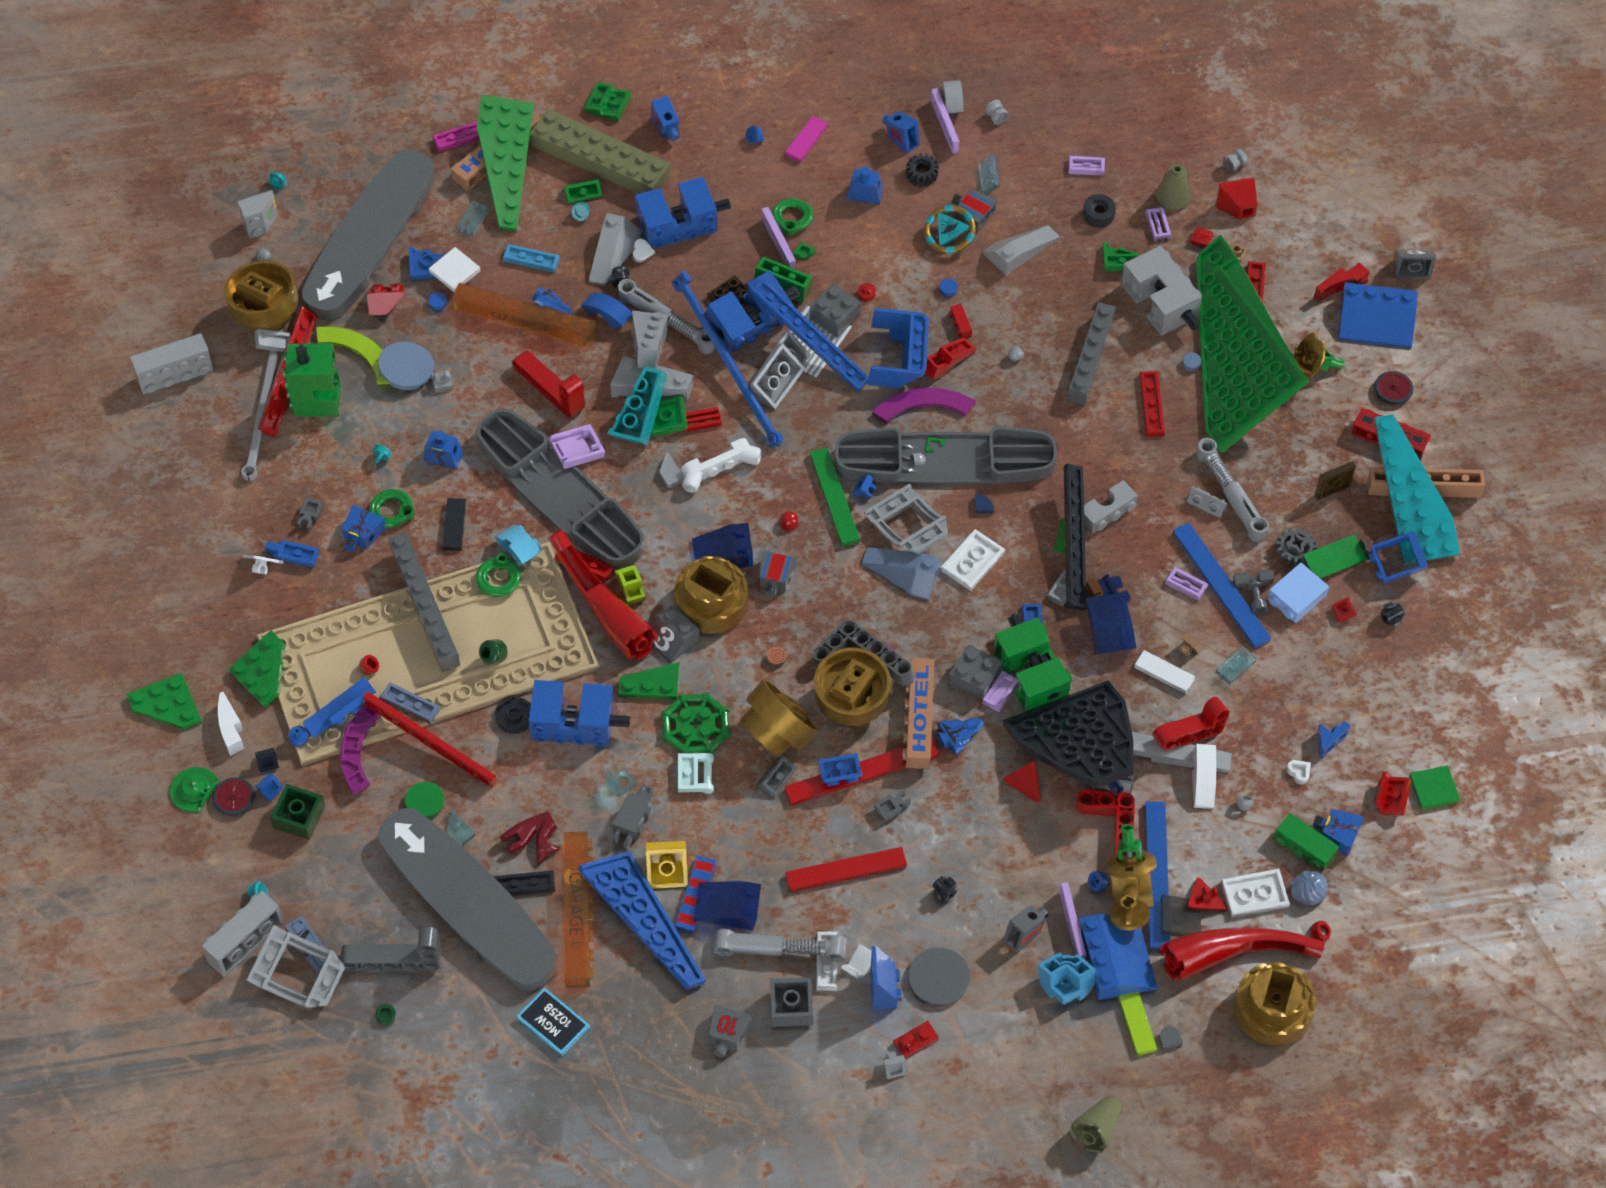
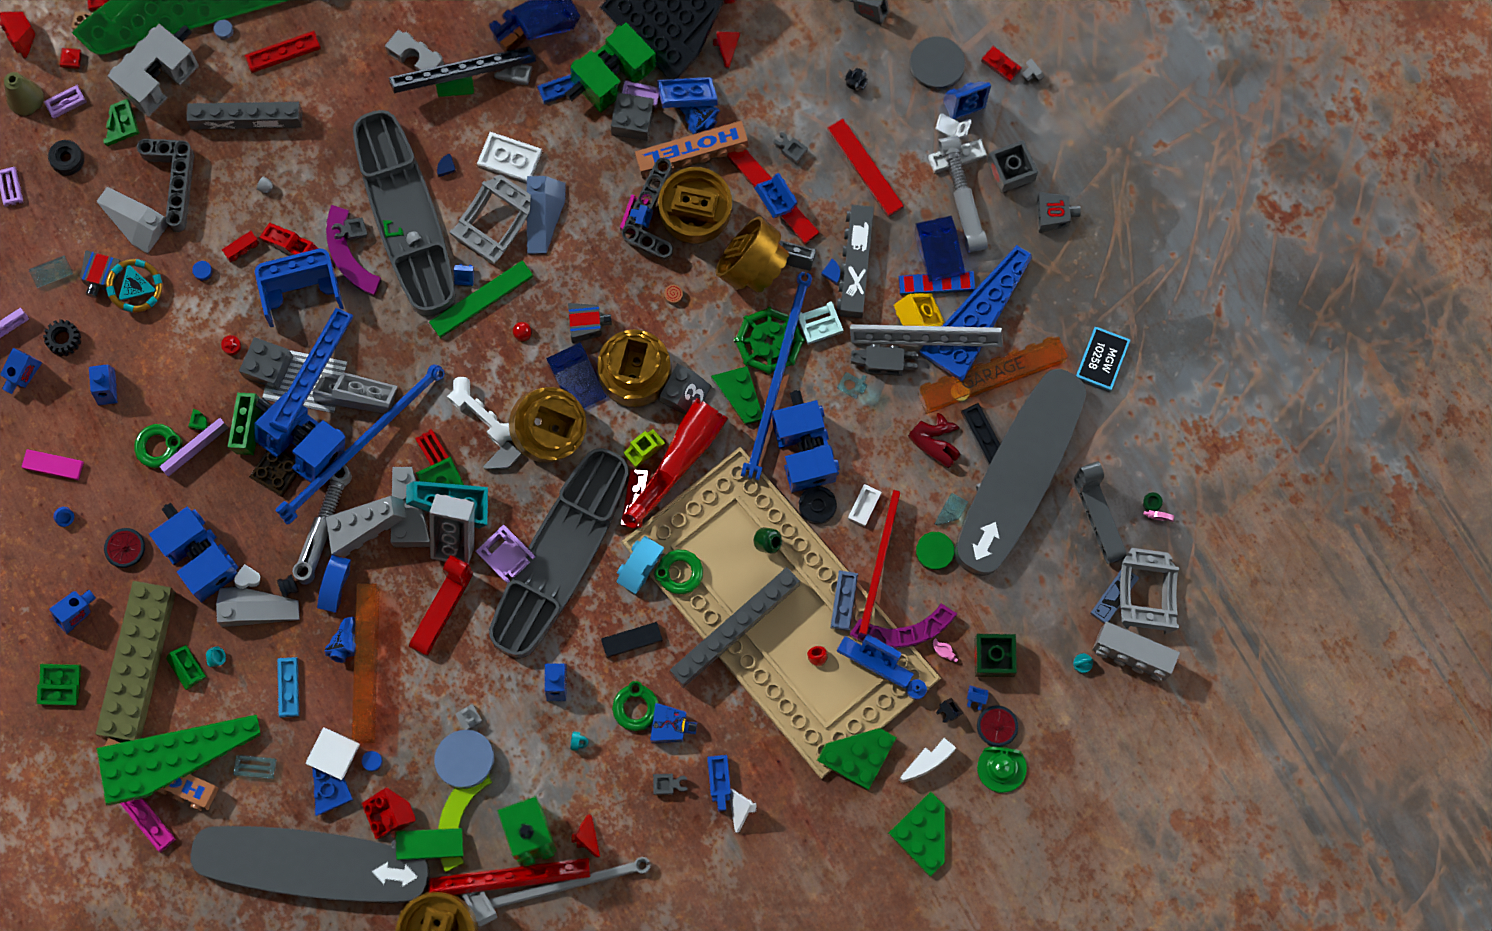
camera: 110 degrees left, 15 degrees up
none -> dark red wheel [104,528,145,568]
none -> dark grey beam [137,139,194,232]
none -> dark grey plate [332,217,367,240]
none -> green piece [391,828,463,860]
none -> light grey brick [430,494,474,564]
none -> pearl gold piece [509,387,587,463]
none -> red piece [571,814,600,858]
none -> blue tile [629,205,653,228]
none -> blue tile [657,77,718,108]
none -> blue hinge [741,272,812,481]
none -> blue tile [821,259,840,285]
none -> dark grey brick [837,205,874,318]
none -> white tile [848,484,881,527]
none -> light grey tile [850,324,1003,347]
none -> bright pink piece [933,638,958,663]
none -> bright pink piece [1143,510,1174,522]

